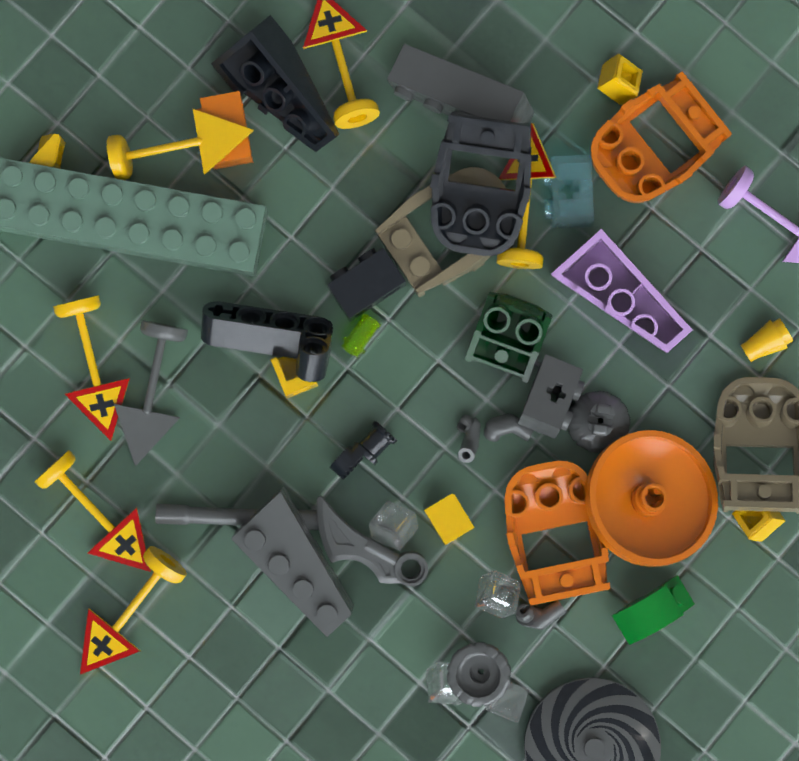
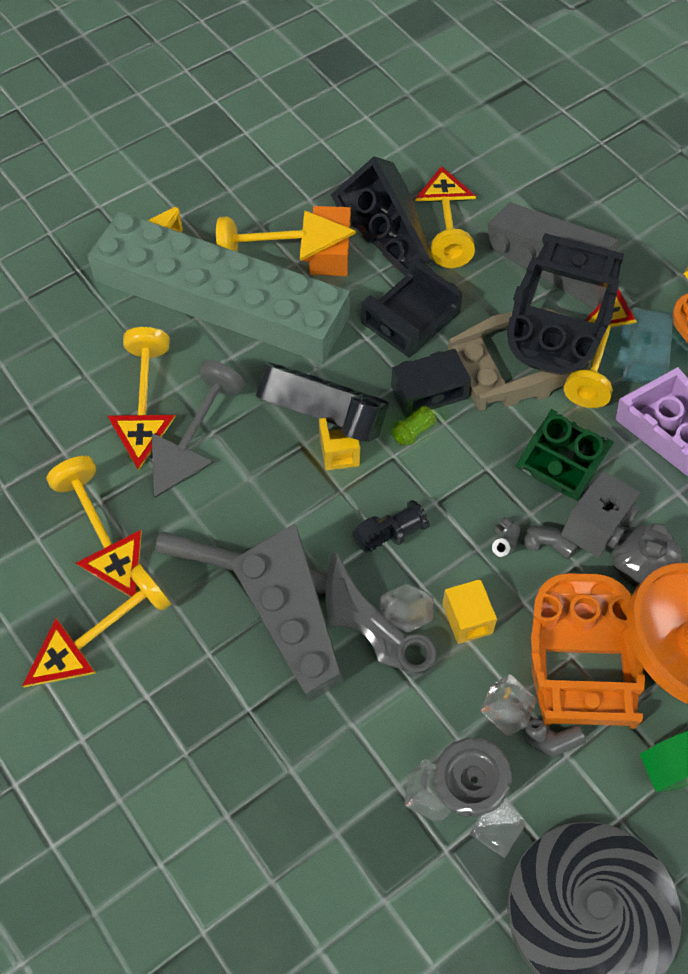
camera: 15 degrees right, 25 degrees down
none -> black panel [361,259,463,358]

